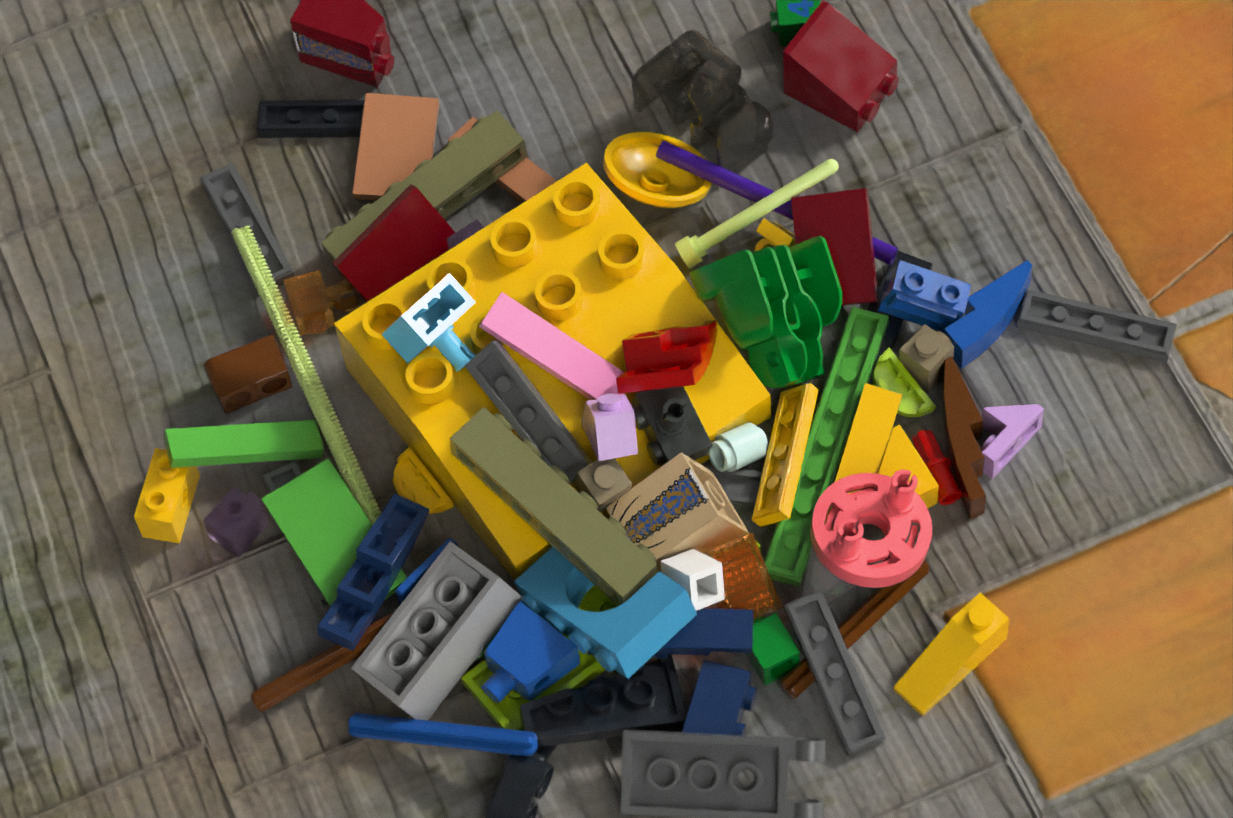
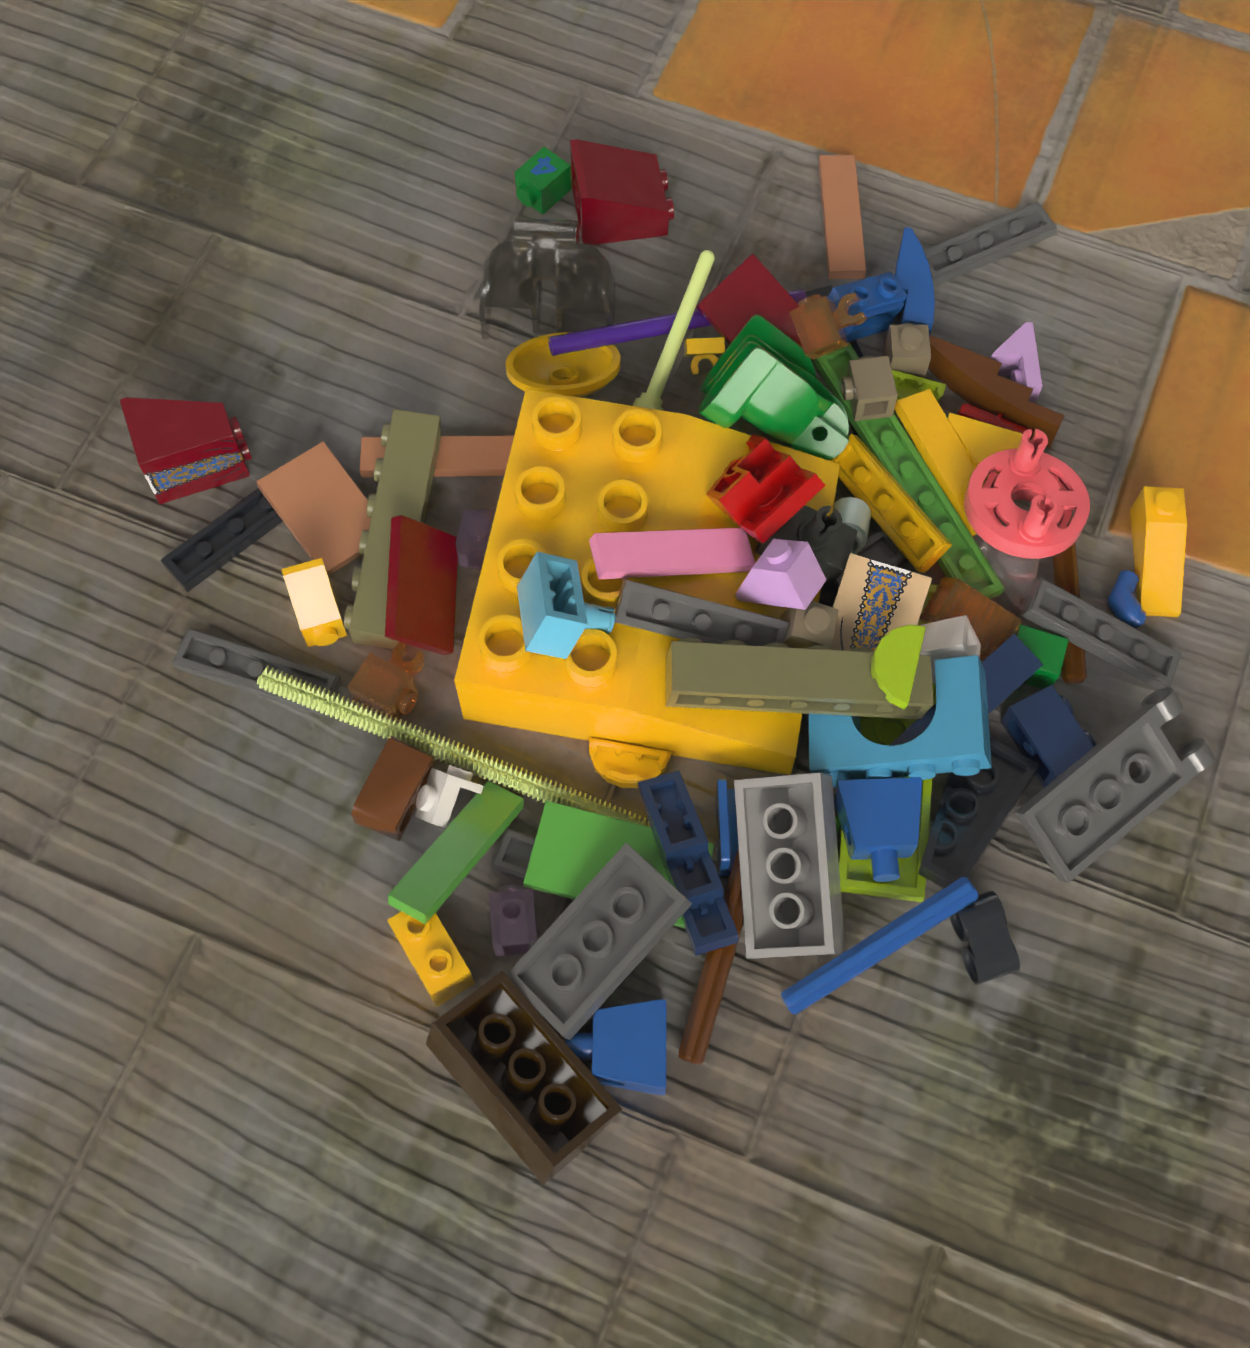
camera: 50 degrees left, 5 degrees up
none -> slope [281,558,347,647]
none -> white bracket [415,765,484,828]
none -> dark brown slope [425,971,622,1185]
none -> dark grey plate [507,843,692,1040]
none -> blue torso [565,1000,667,1095]
none -> clear orange brick [790,293,867,360]
none -> nougat tile [818,155,866,279]
none -> dark tan brick [841,356,898,421]
none -> lime tile [871,625,926,709]
none -> blue arm [1107,570,1146,628]

